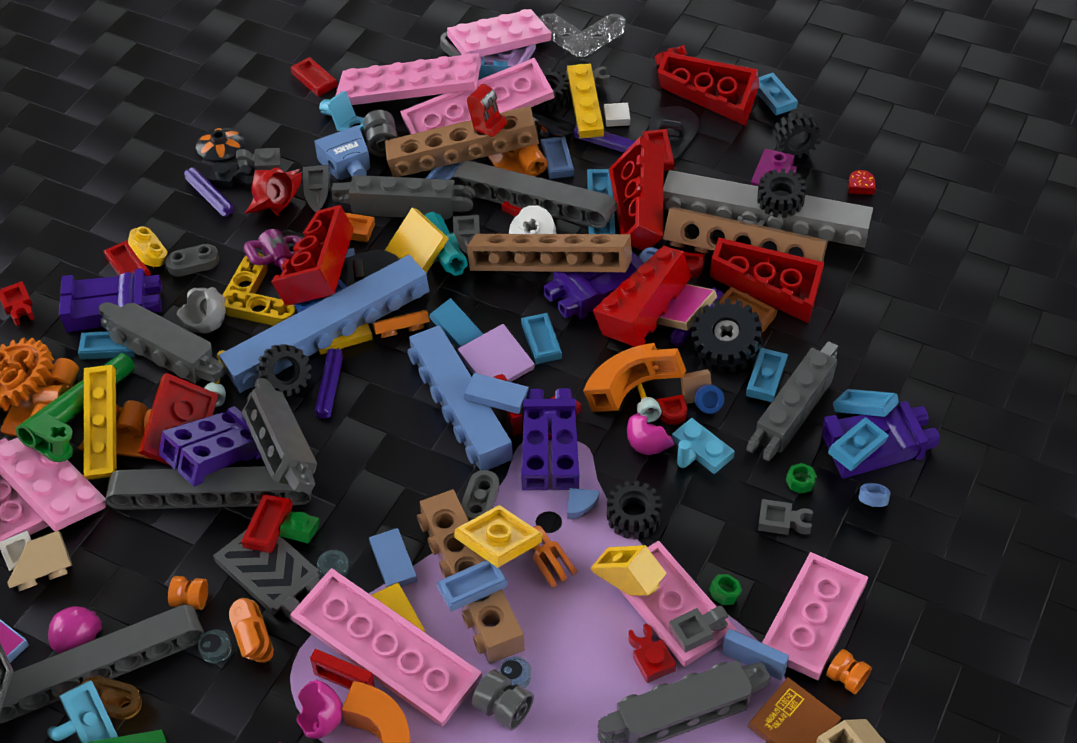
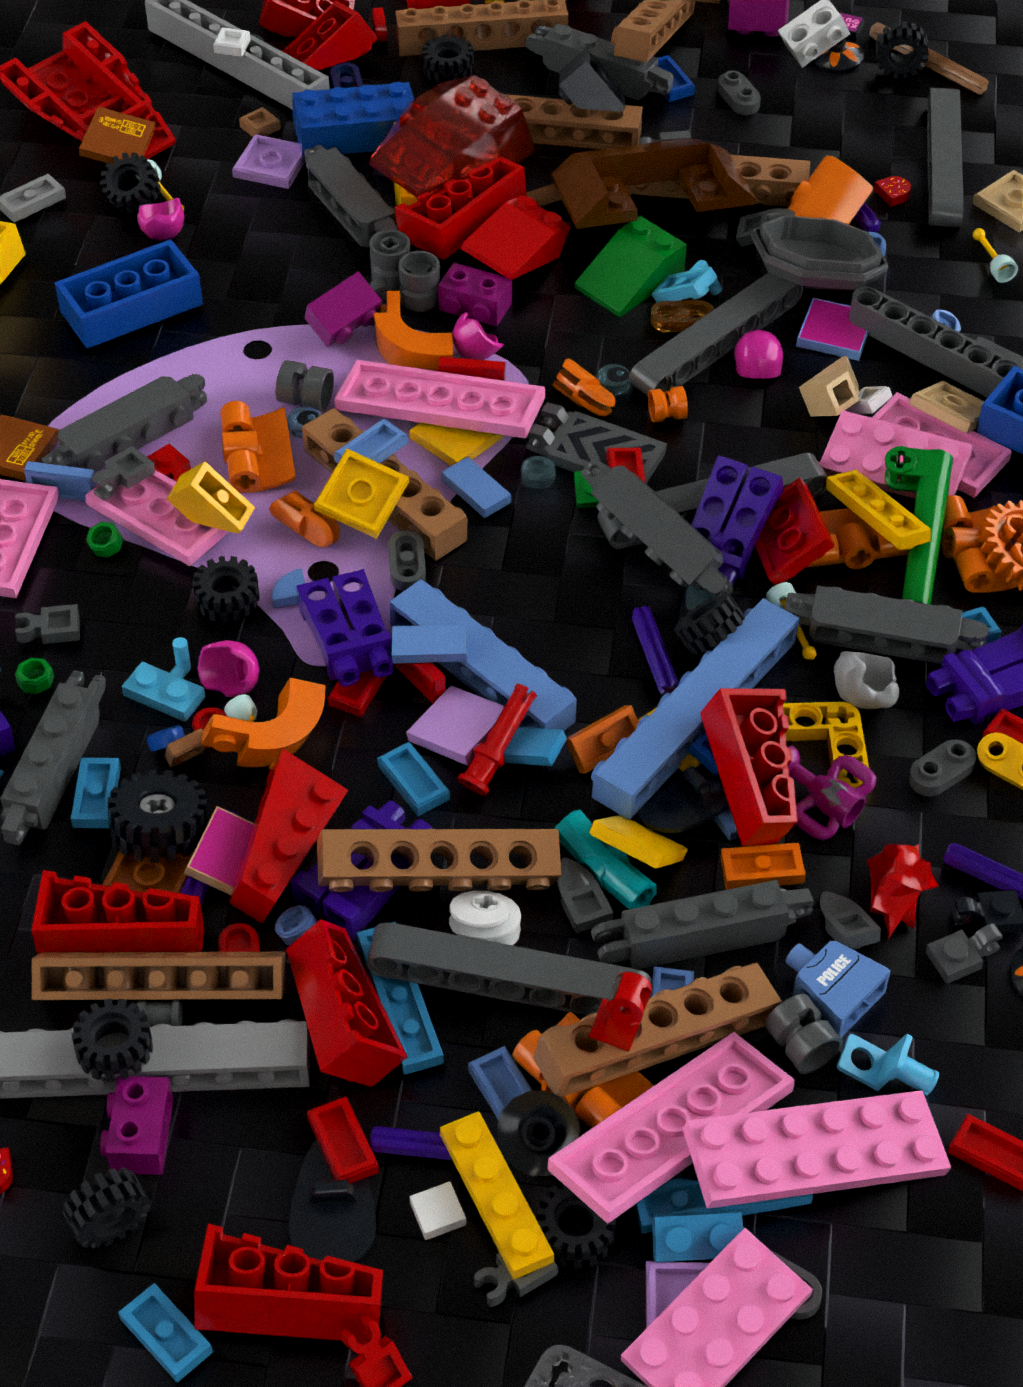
camera: 160 degrees right, 0 degrees up
none -> orange panel [220,401,295,493]
none -> red pin [457,684,537,796]

